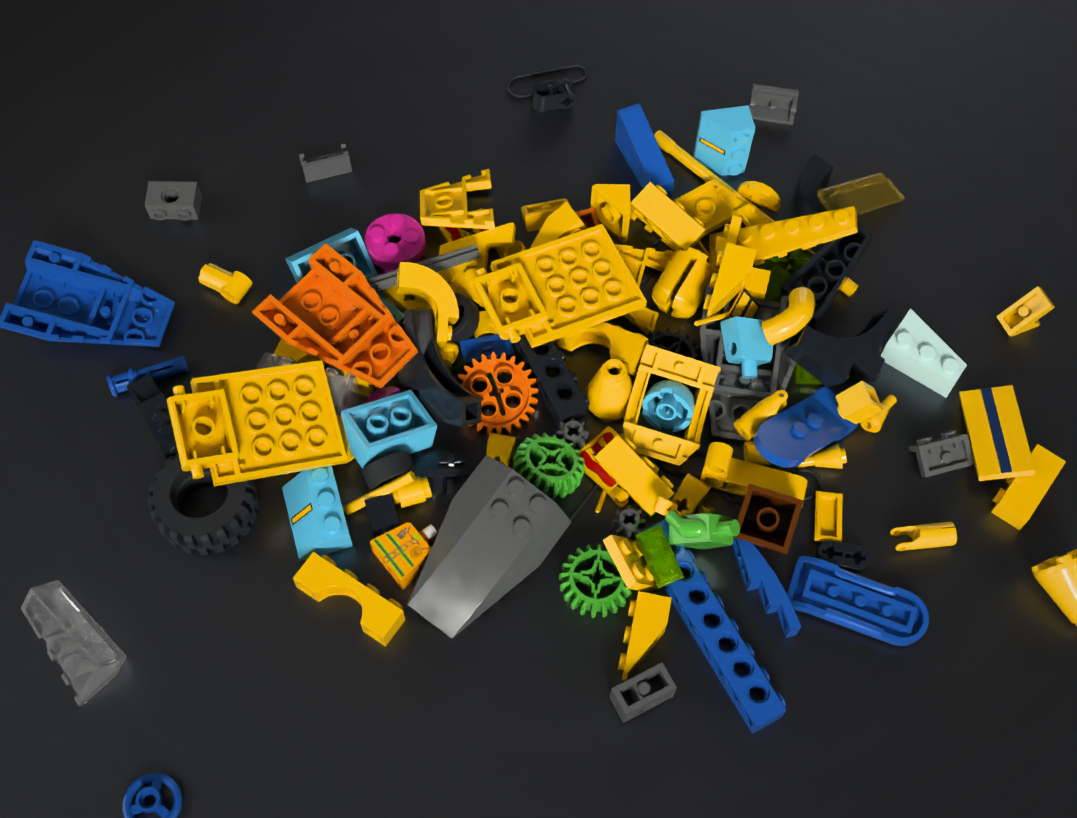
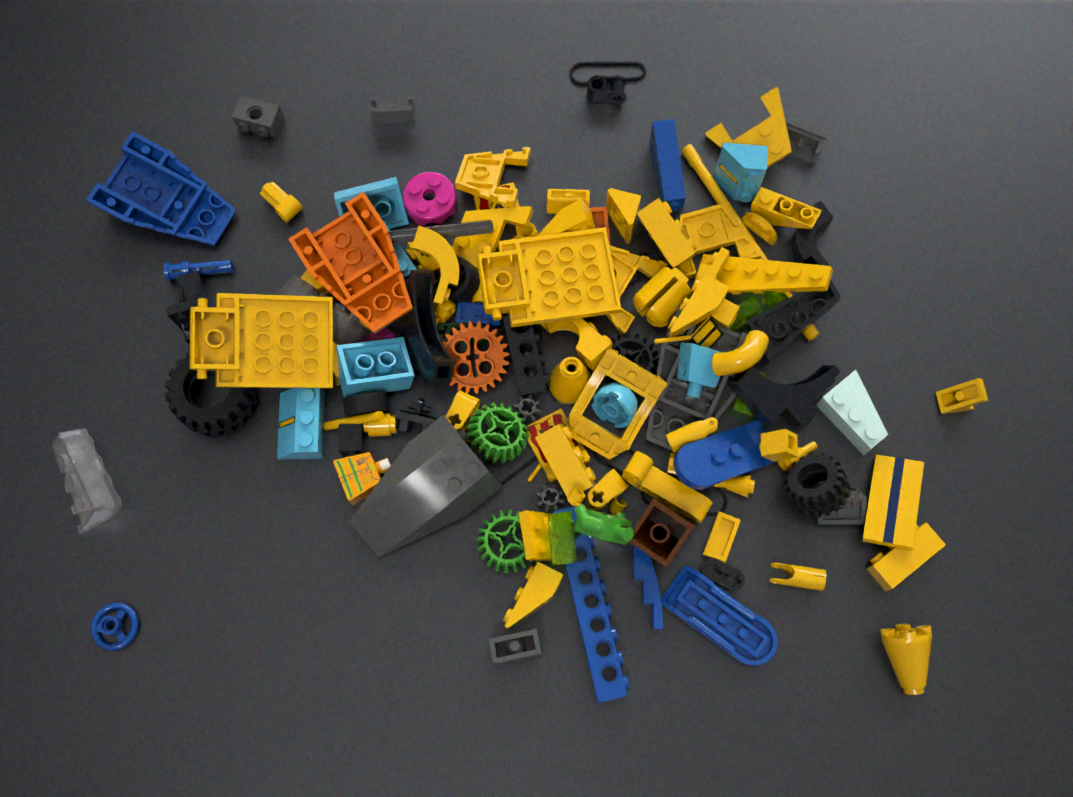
camera: 20 degrees right, 10 degrees up
yellow arch [293,552,406,647] -> none
clear yellow windscreen [817,172,905,215] -> none
none -> yellow wing [705,87,792,168]
none -> yellow slope [751,187,822,229]
none -> black tyre [784,453,851,518]

